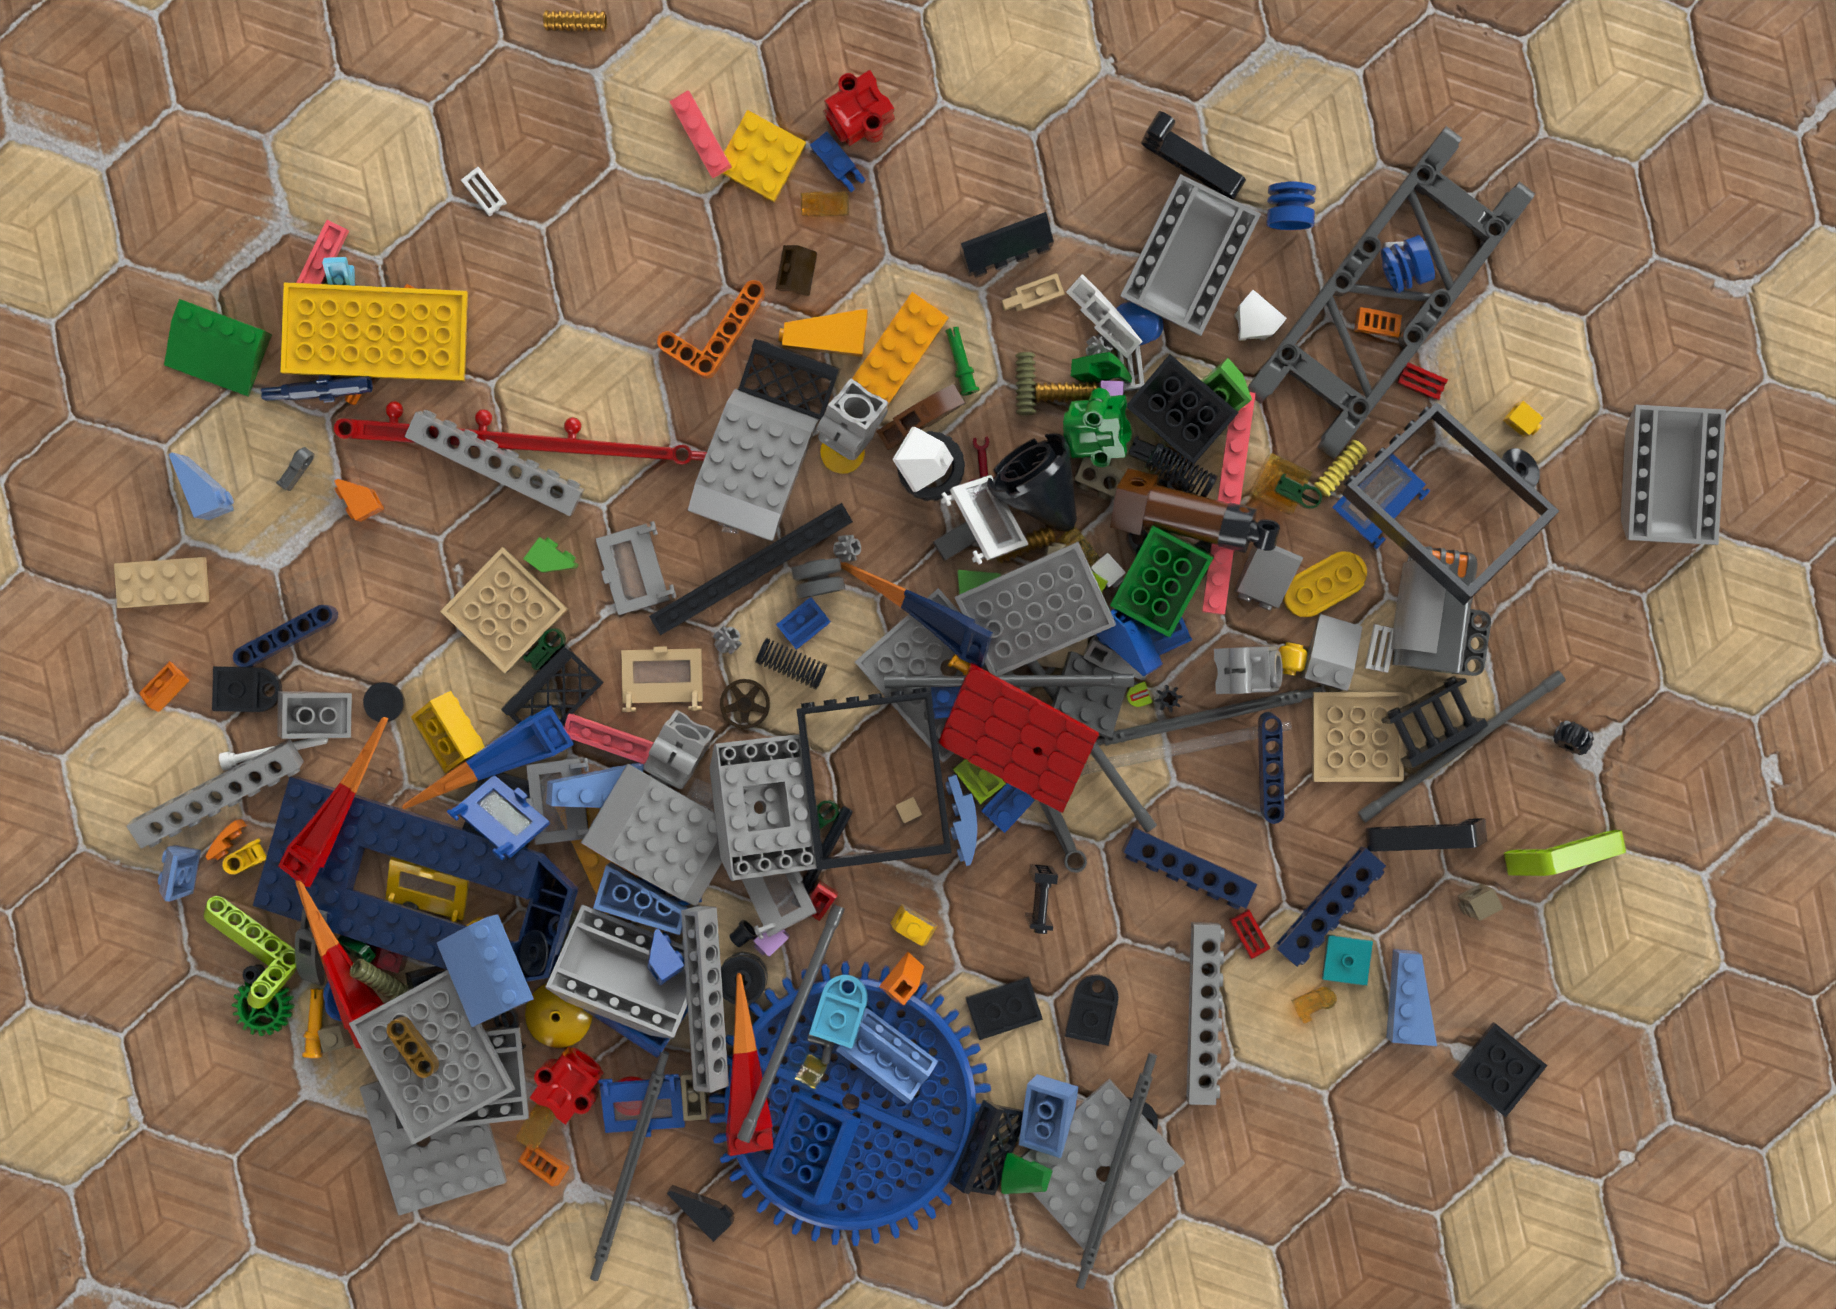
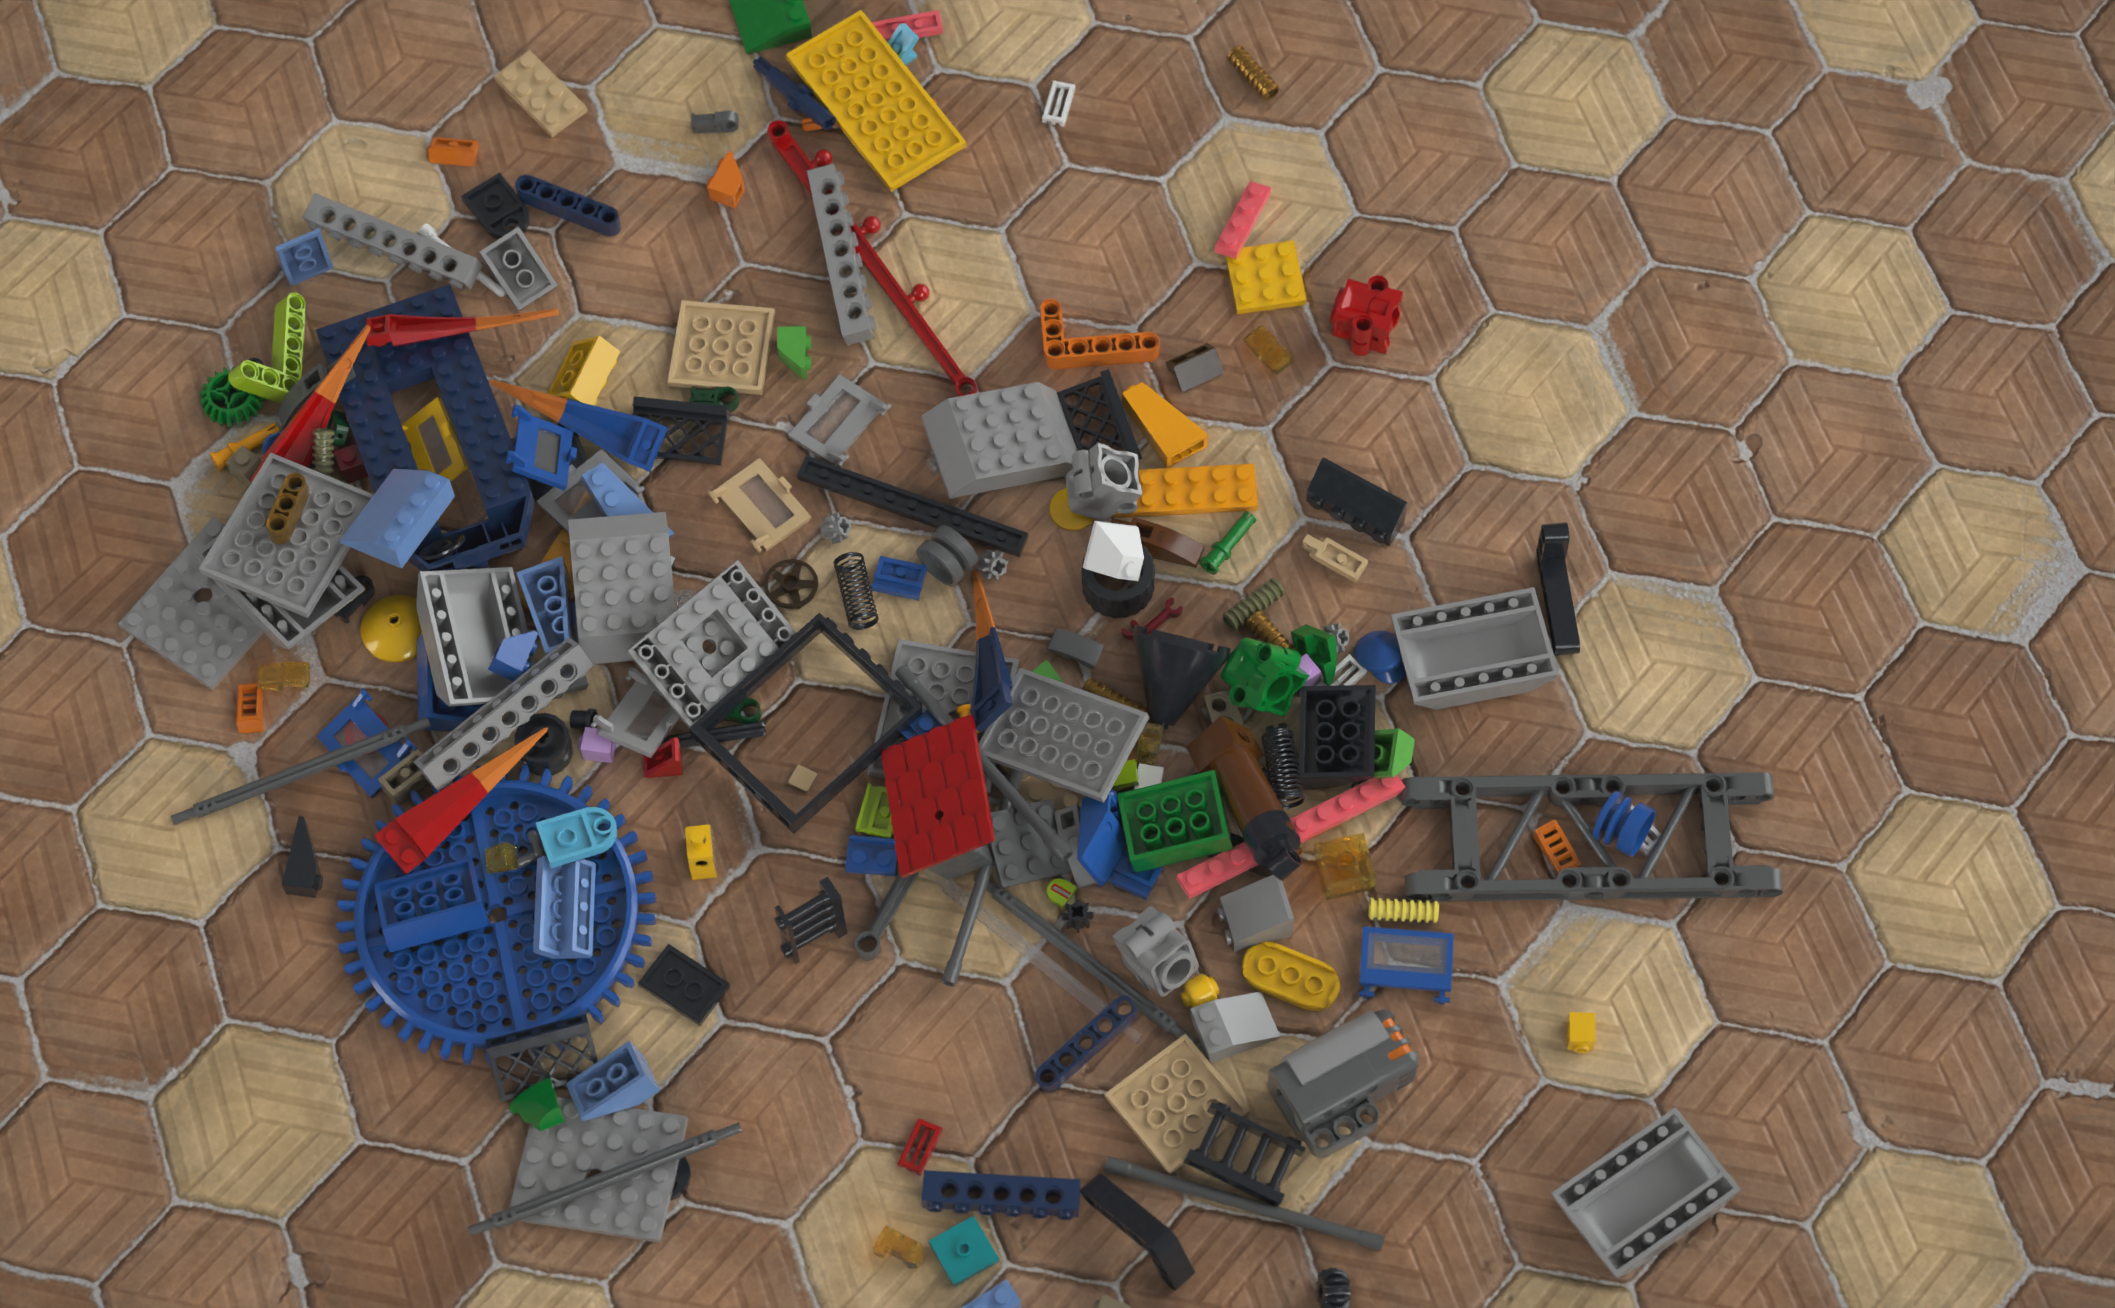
camera: 55 degrees right, 25 degrees down
medium blue slope [168,452,234,520] -> none
orange slope [206,819,247,861] -> none
yellow piece [222,838,267,874] -> none
black piece [363,682,405,722] -> none
red piece [529,1047,604,1125] -> none
coral plate [564,713,654,764] -> none
light grey piece [643,710,716,789] -> none
dark grey piece [737,904,845,1143] -> none
blue hinge [810,131,866,193] -> none
orange slope [879,952,924,1005] -> none
piece [941,475,1028,564] -> none
medium blue slope [945,774,977,866] -> none
black tile [1065,974,1119,1046] -> none
white slope [1066,274,1142,358] -> none
dark blue brick [1122,827,1257,910] -> none
light grey brick [1186,922,1224,1105] -> none
white slope [1234,290,1287,340] -> none
blue wheel [1266,181,1316,230] -> none
dark green piece [1274,474,1322,510] -> none
black door [1342,402,1559,605] -> none
white tile [1365,624,1393,673] -> none
red tile [1397,362,1448,401] -> none
black dish [1501,448,1540,487] -> none

